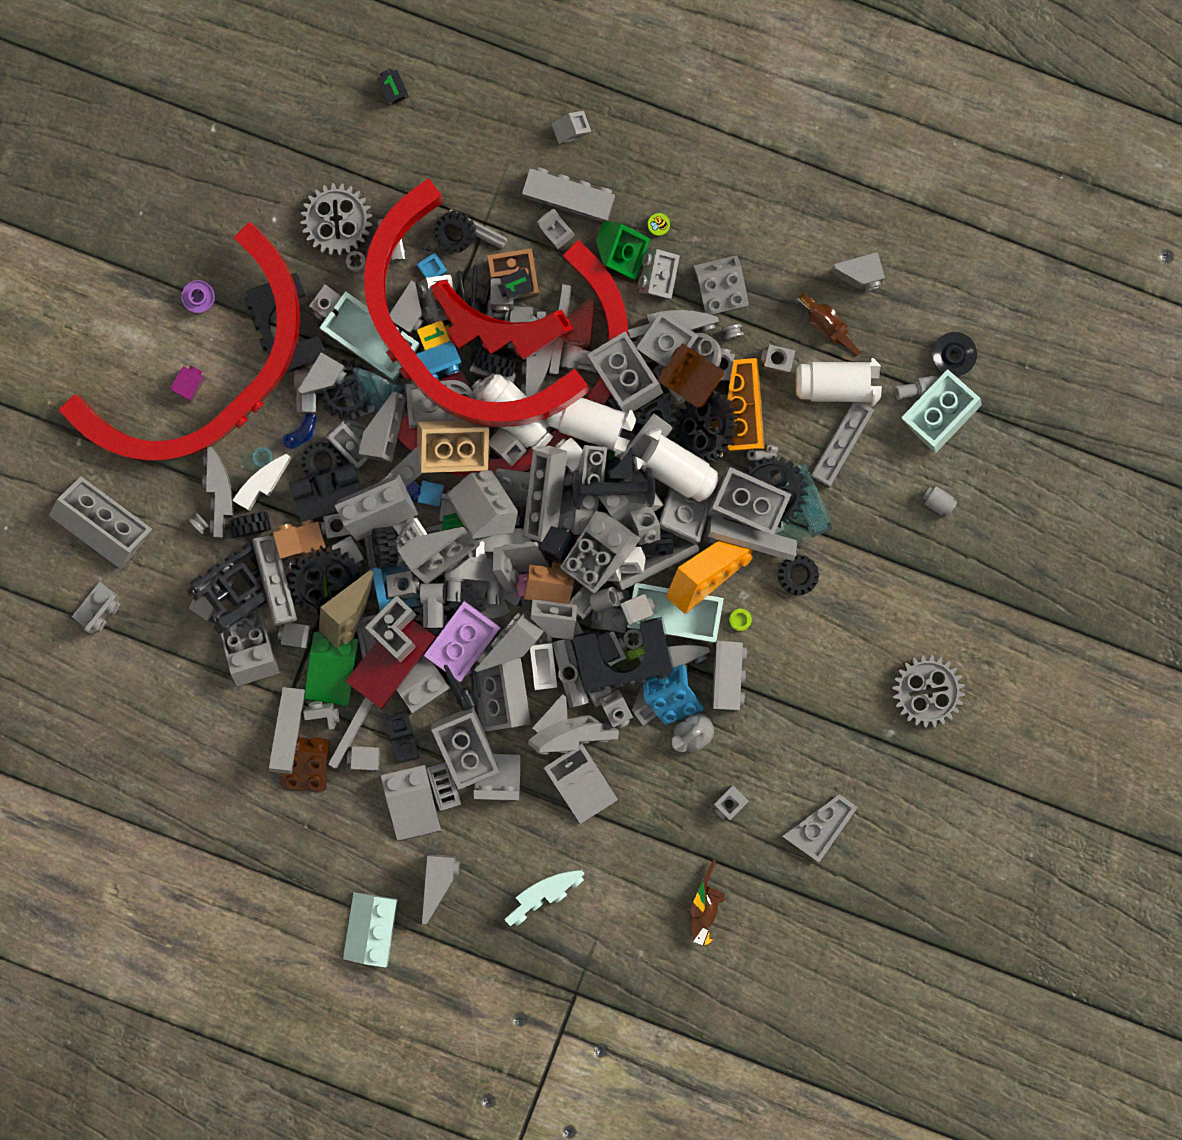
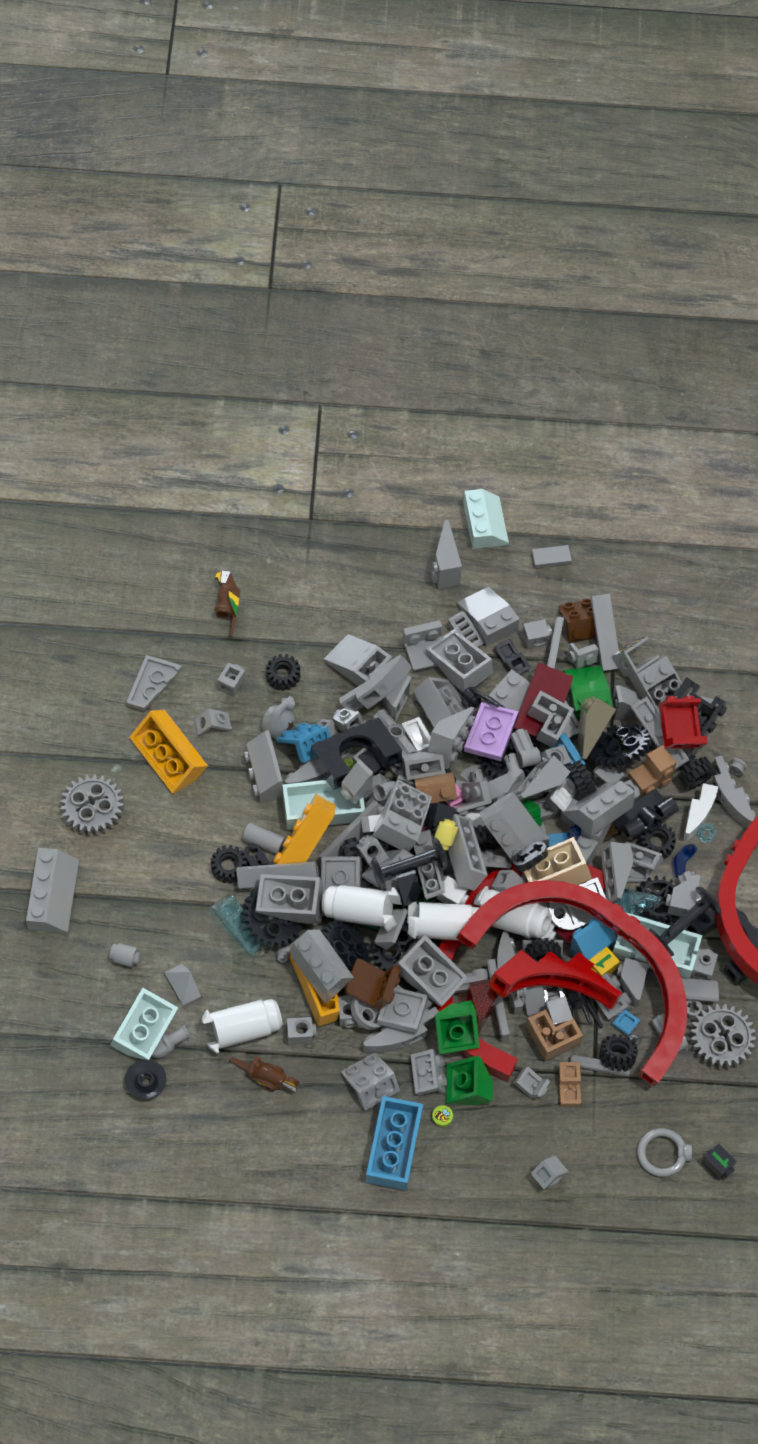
camera: 160 degrees right, 25 degrees down
black brick [498,268,534,302] -> none
light aqua slope [504,870,585,926] -> none
light grey brick [522,167,615,222] -> none
light grey bush [722,324,744,340] -> none
lime tile [729,609,752,631] -> none
light grey tile [811,402,874,487] -> none
light grey slope [831,252,885,292] -> none
none -> light grey slope [26,848,79,934]
none -> light orange slope [129,710,208,794]
none -> light grey slope [164,964,201,1007]
none -> light grey bracket [195,708,232,736]
none -> light grey brick [242,823,286,856]
none -> black beam [244,844,271,866]
none -> black tyre [266,654,300,691]
none -> light grey slope [291,930,354,1003]
none -> dark azure brick [366,1096,423,1191]
none -> light yellow brick [434,819,459,850]
none -> green slope [435,1001,480,1054]
none -> black beam [512,841,548,872]
none -> light grey tile [532,545,572,568]
none -> medium nougat slope [559,1062,581,1107]
none -> light grey piece [612,636,660,677]
none -> light grey piece [637,1128,692,1177]
none -> black hose [649,887,721,956]
none -> red panel [659,696,708,749]
none -> light grey slope [682,978,719,1002]

